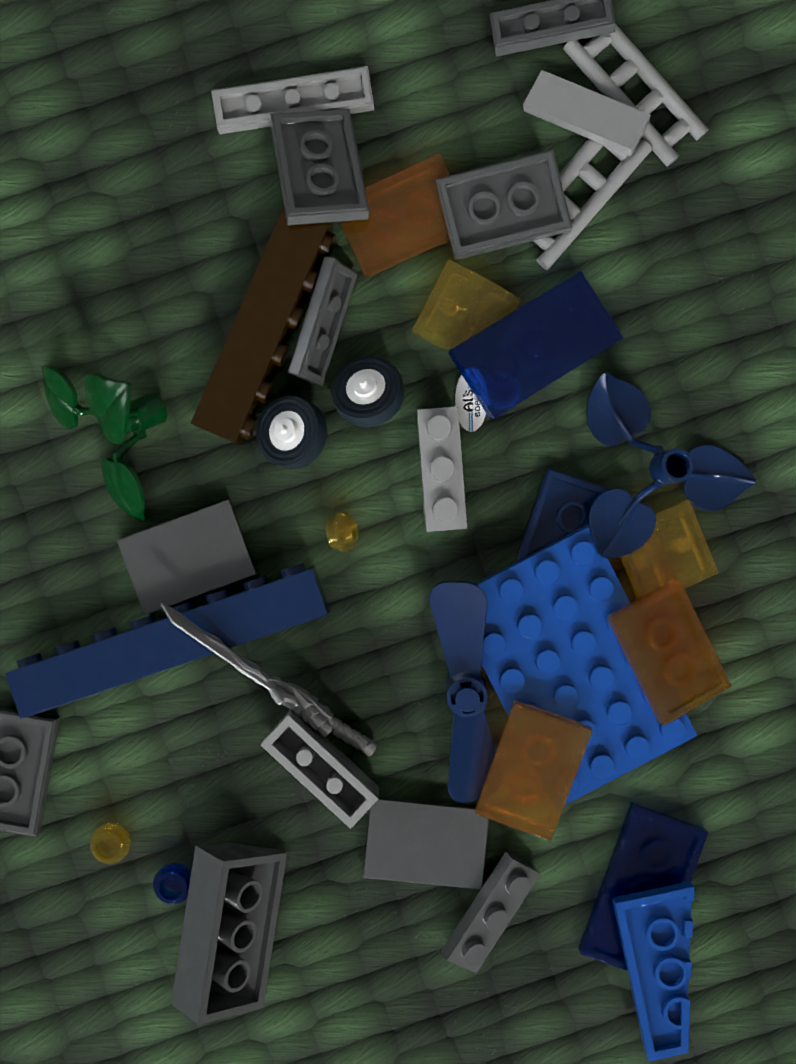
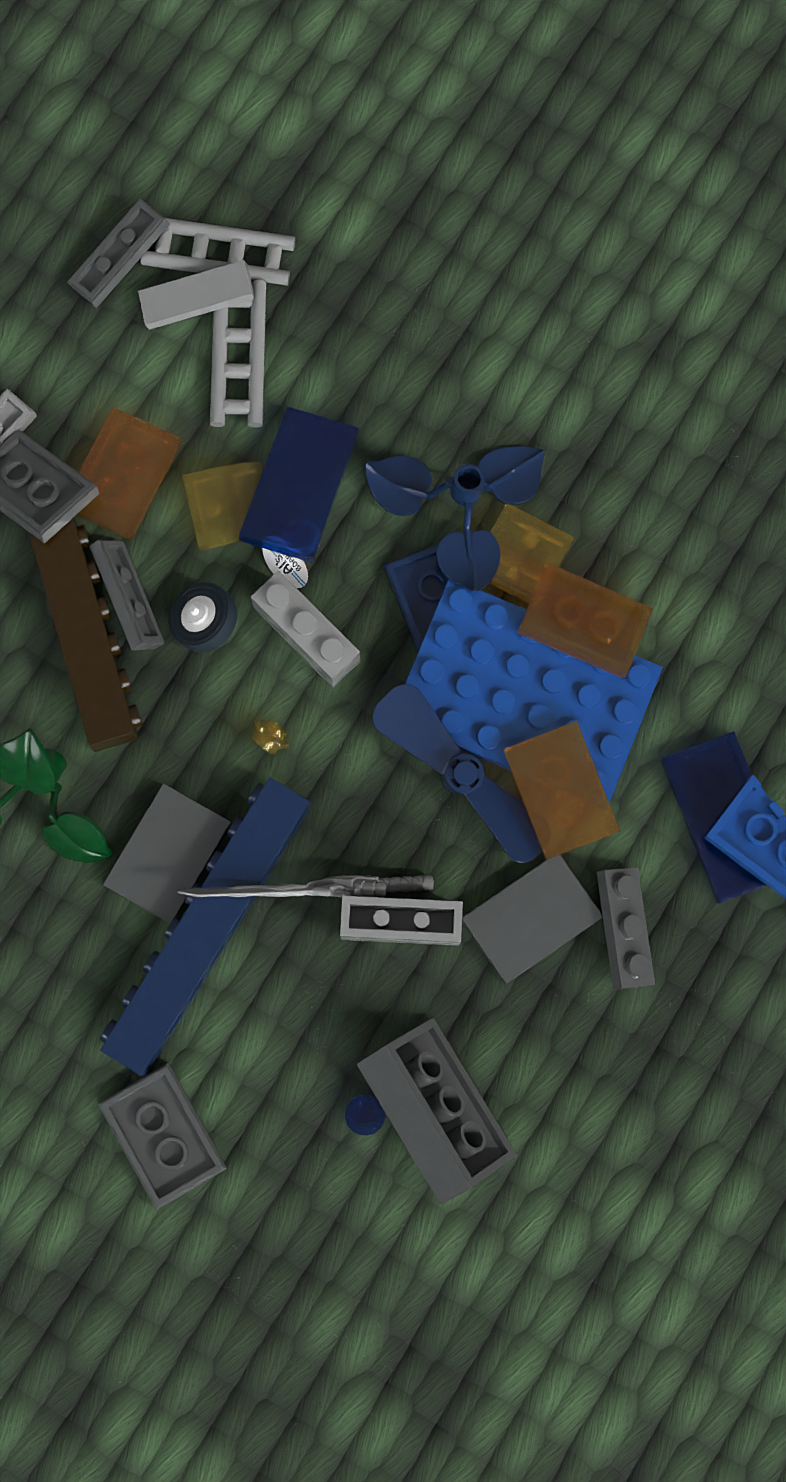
camera: 40 degrees left, 10 degrees down
clear yellow plate [90,823,131,864] -> none
black wheel [256,396,327,469] -> none
dark grey tile [435,149,573,260] -> none

